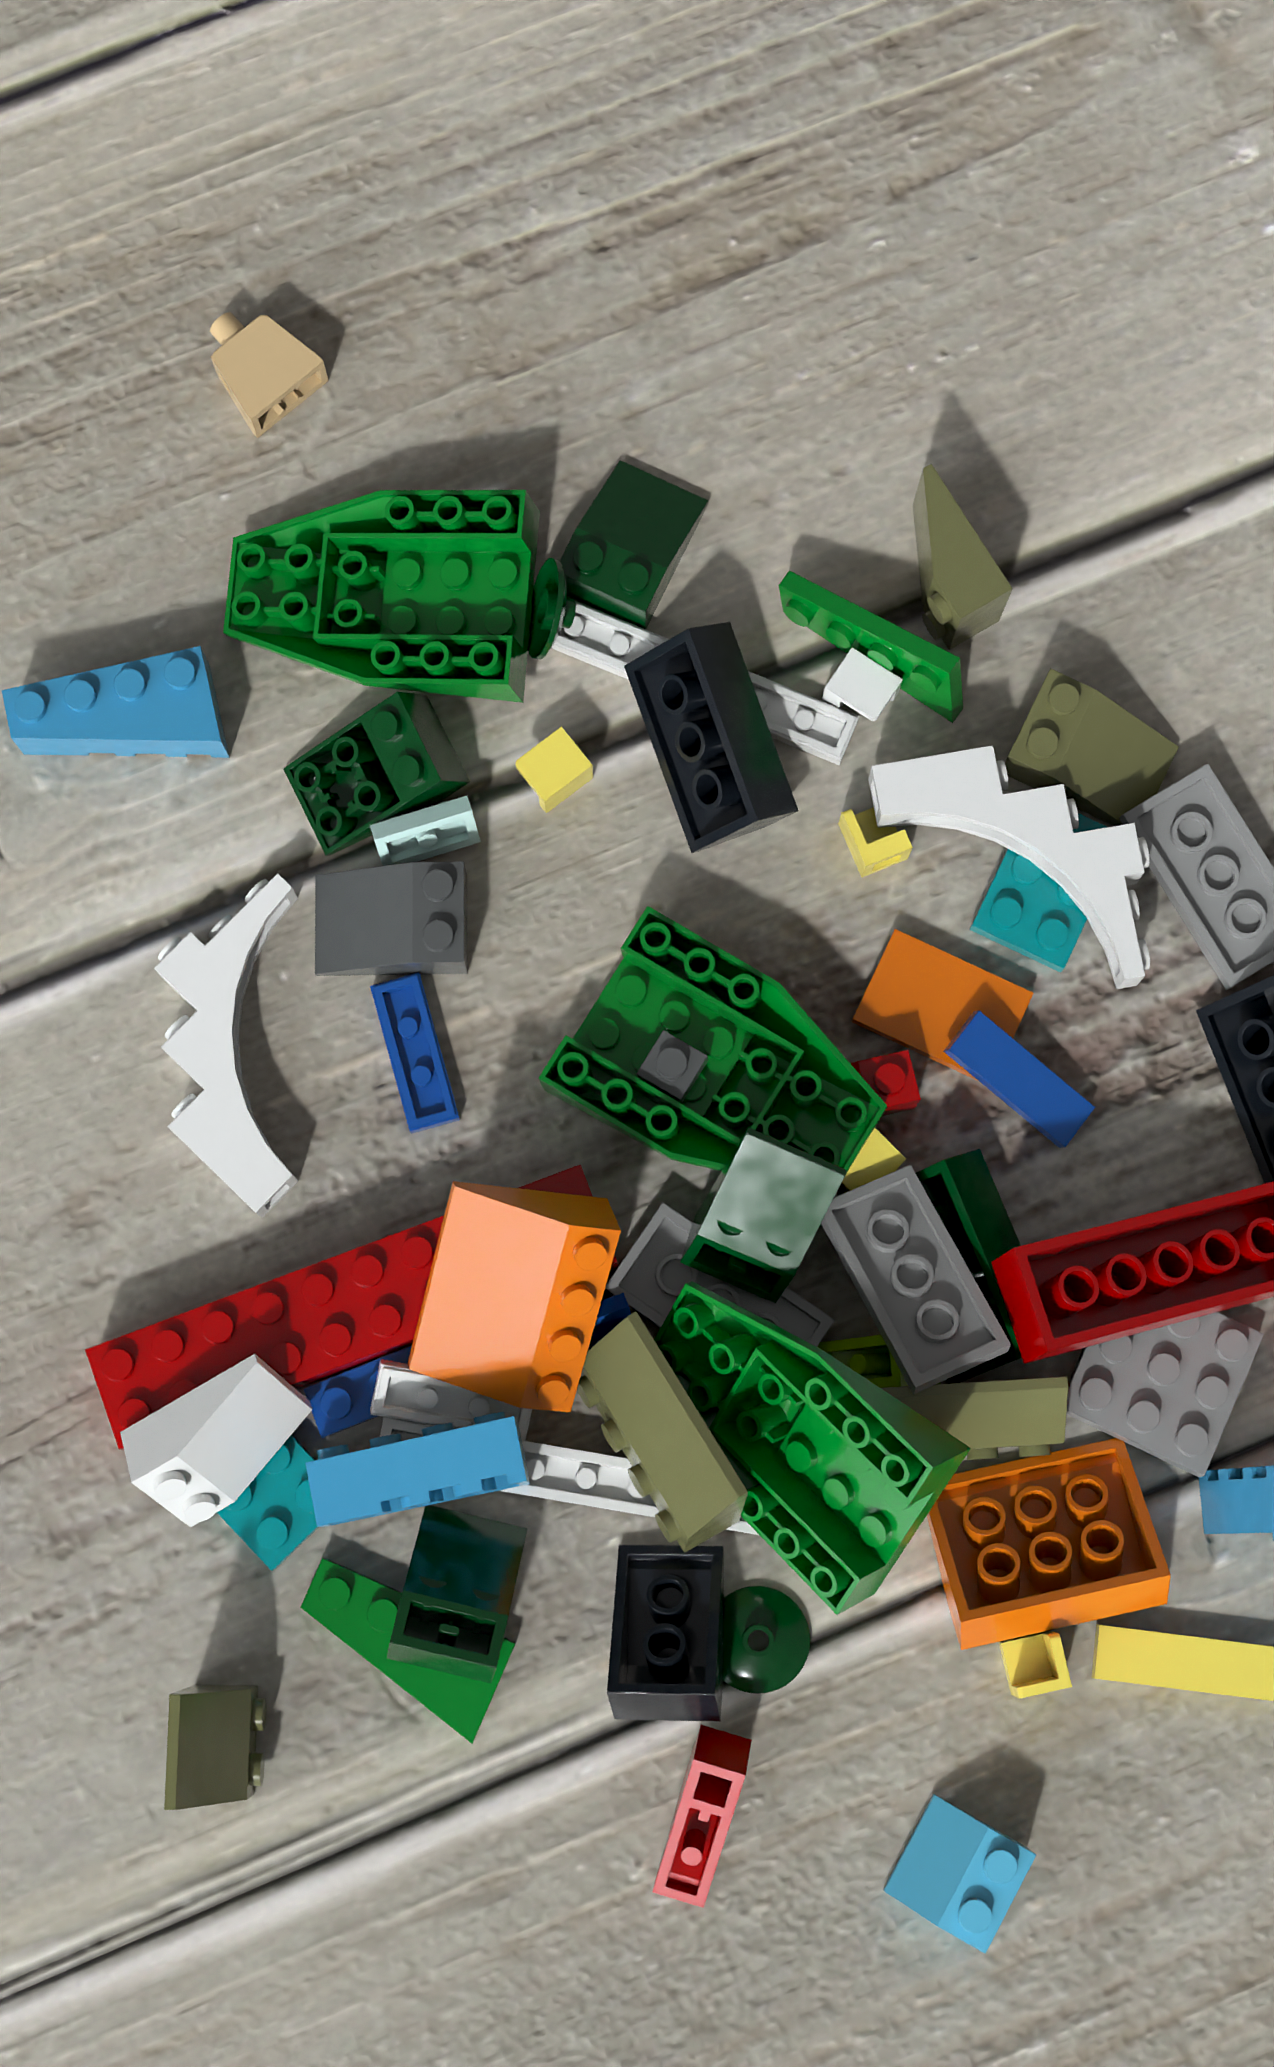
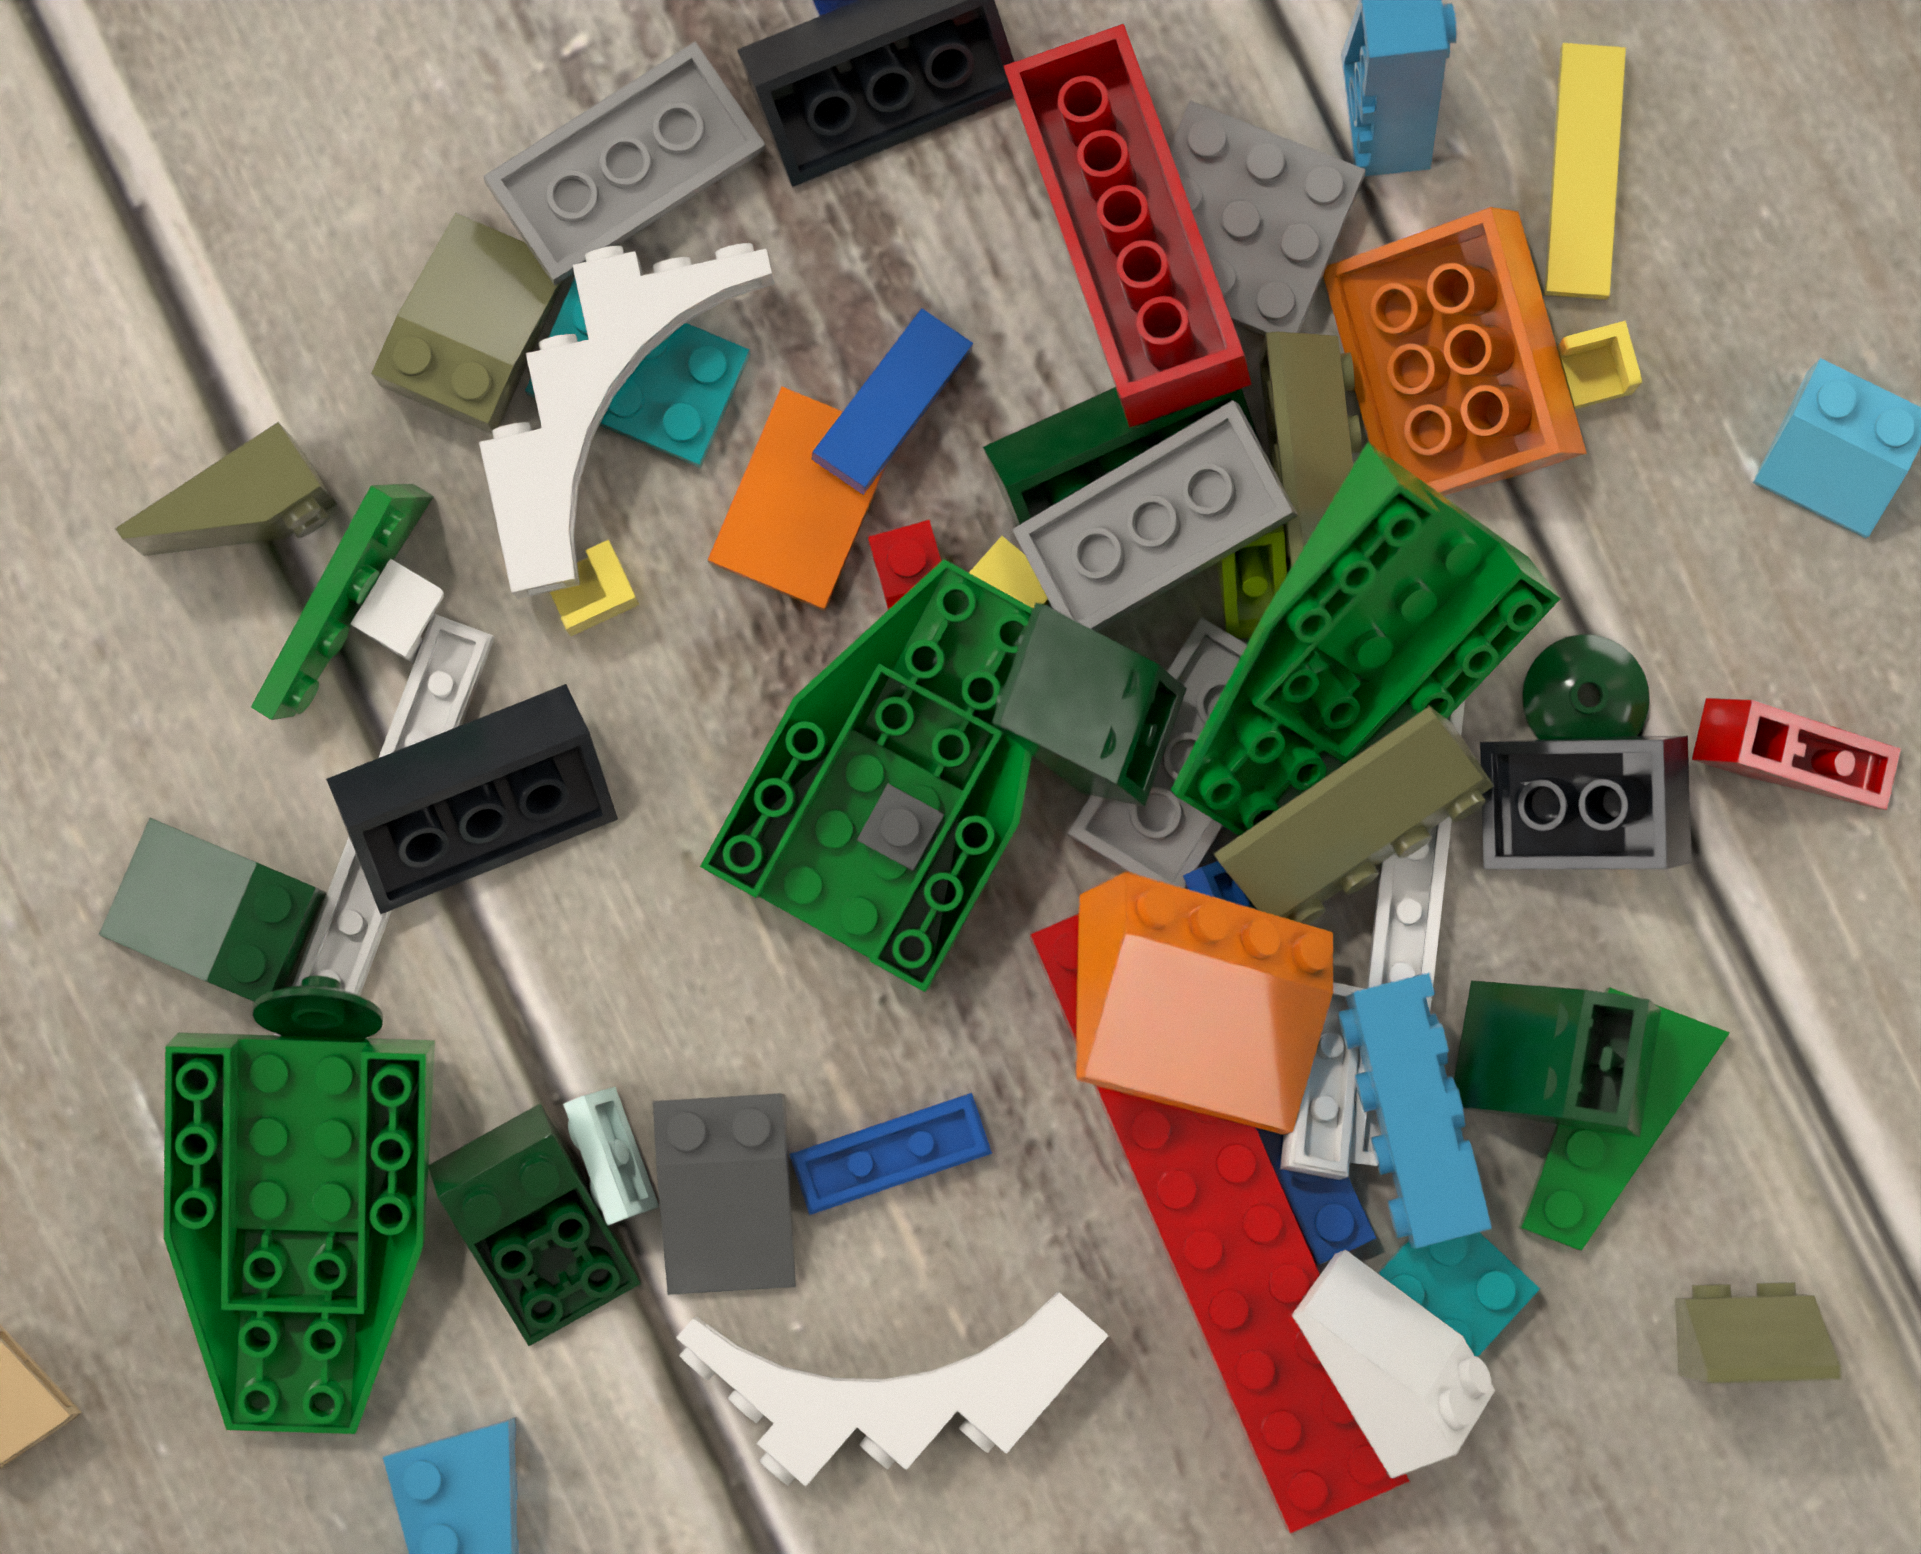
camera: 90 degrees left, 5 degrees up
light yellow panel [515,726,593,813] -> none

